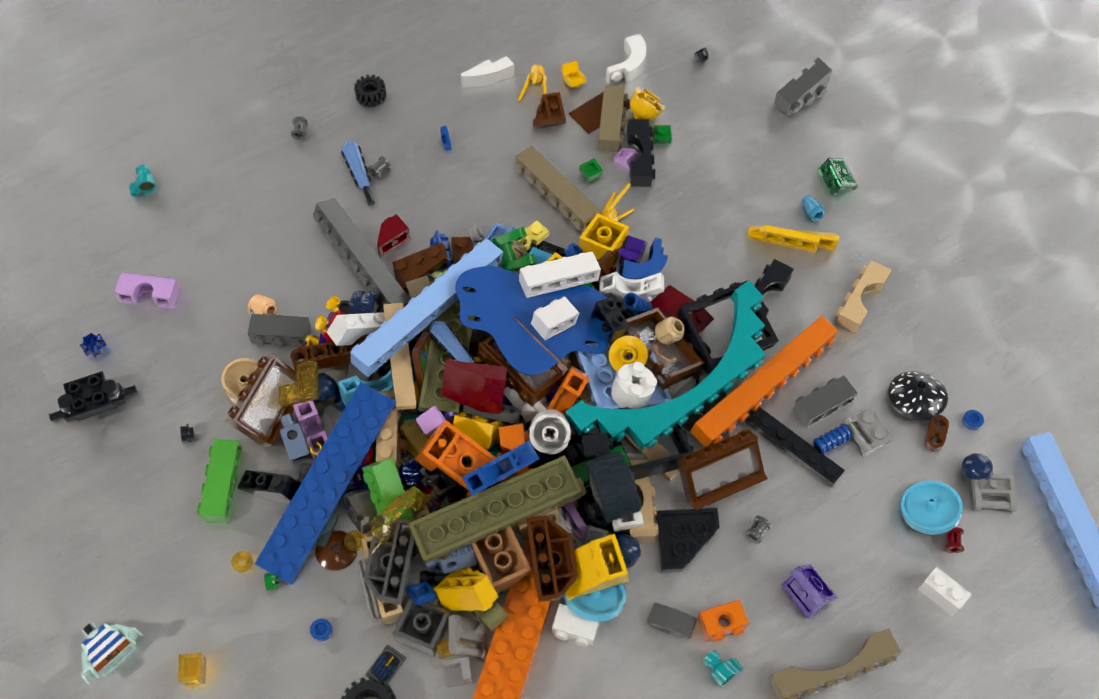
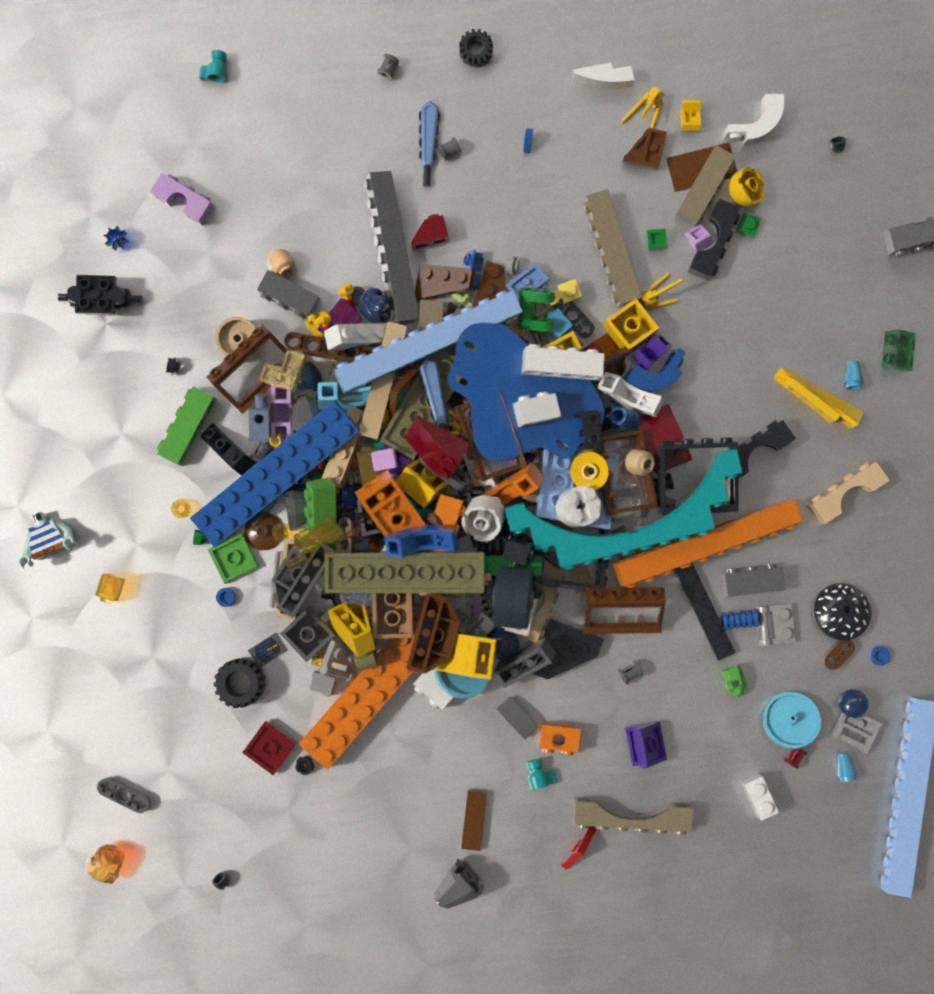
camera: 30 degrees right, 25 degrees up
blue tile [407,581,436,605] -> none
blue tile [565,243,582,257] -> none
none -> bright green tile [208,533,260,584]
none -> dark grey brick [493,637,556,688]
none -> bright green rock [720,664,747,697]
none -> dark azure cone [837,753,857,782]

